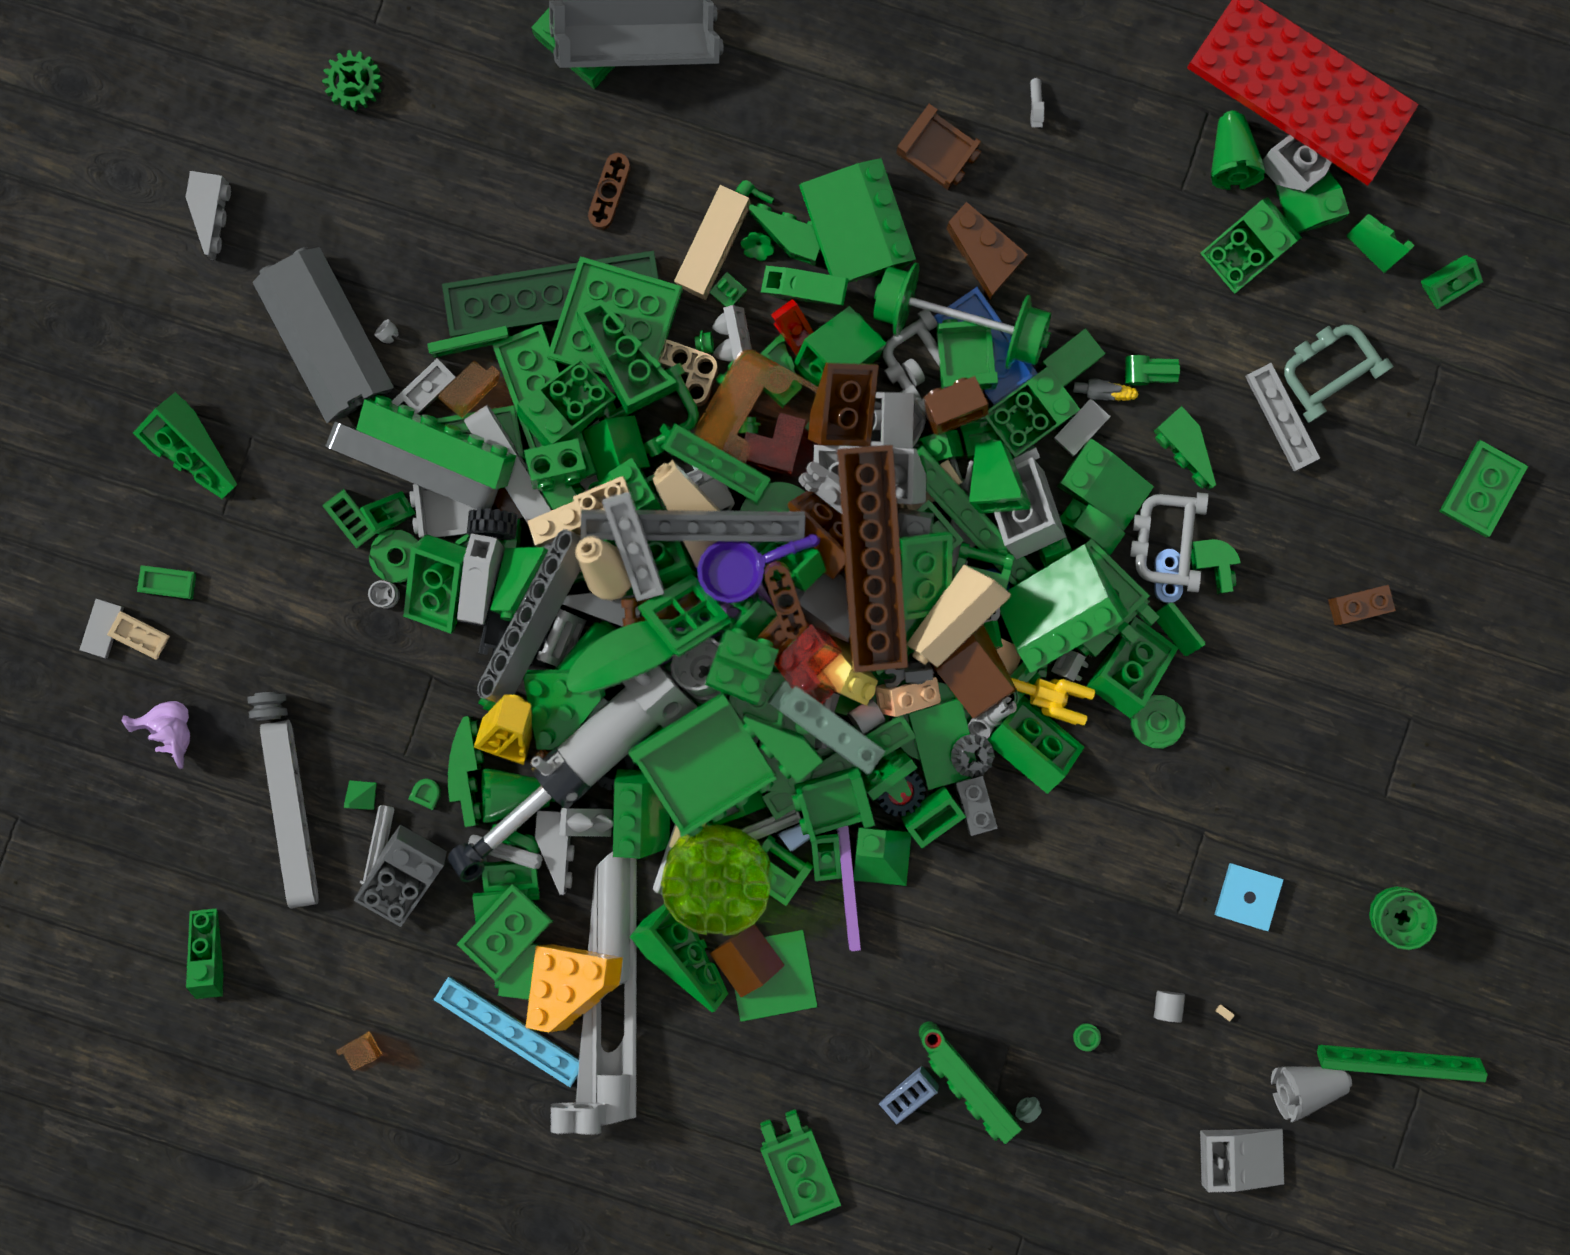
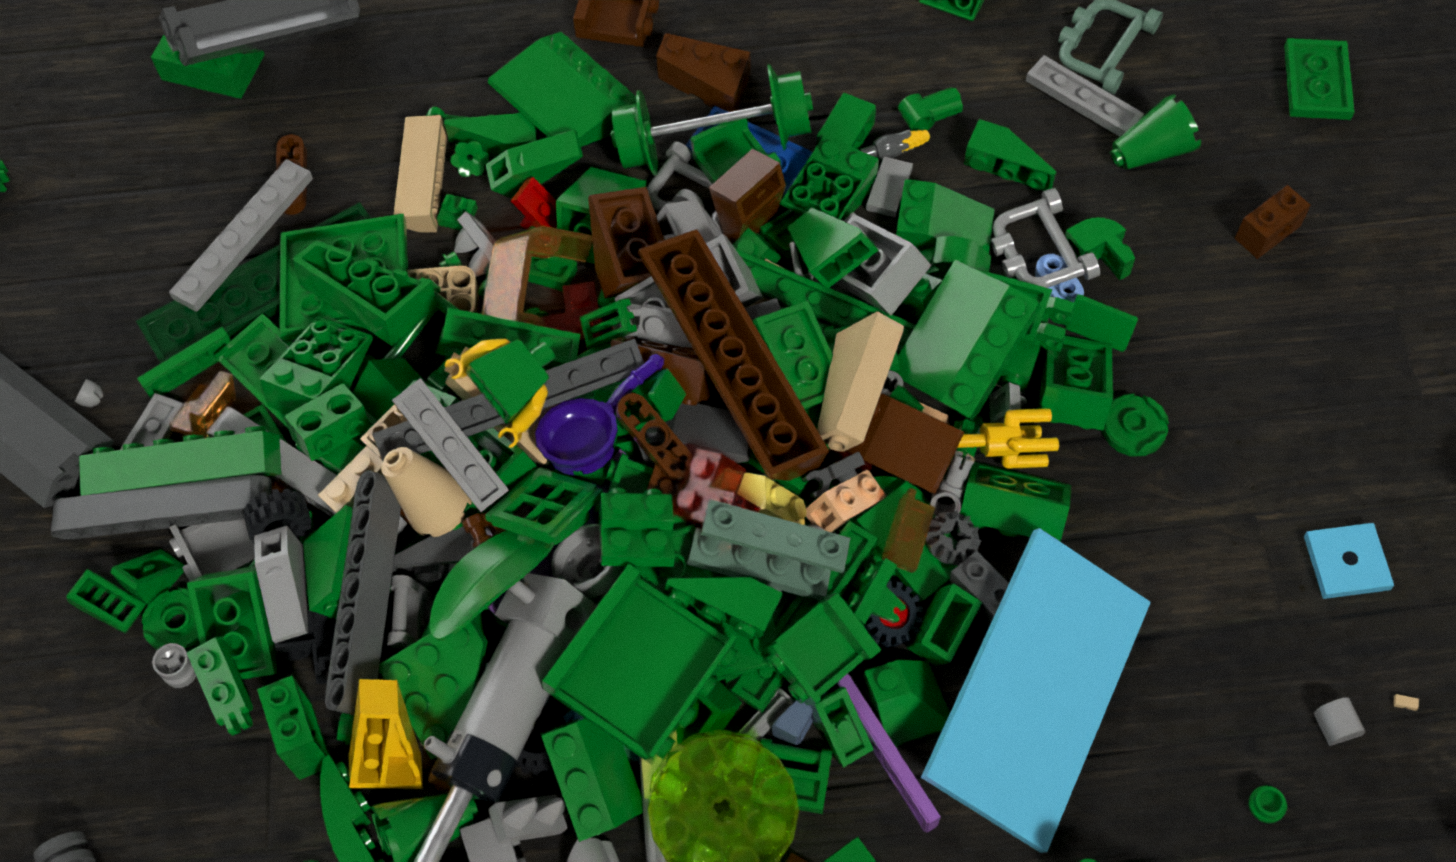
camera: 25 degrees left, 25 degrees down
none -> light grey plate [169,159,313,312]
none -> green hinge [187,636,253,736]
none -> green window [257,675,330,780]
none -> green torso [445,339,555,448]
none -> green tile [580,299,637,348]
none -> clear orange panel [881,488,935,573]
none -> medium azure tile [921,528,1151,853]
none -> green cone [1110,94,1201,170]

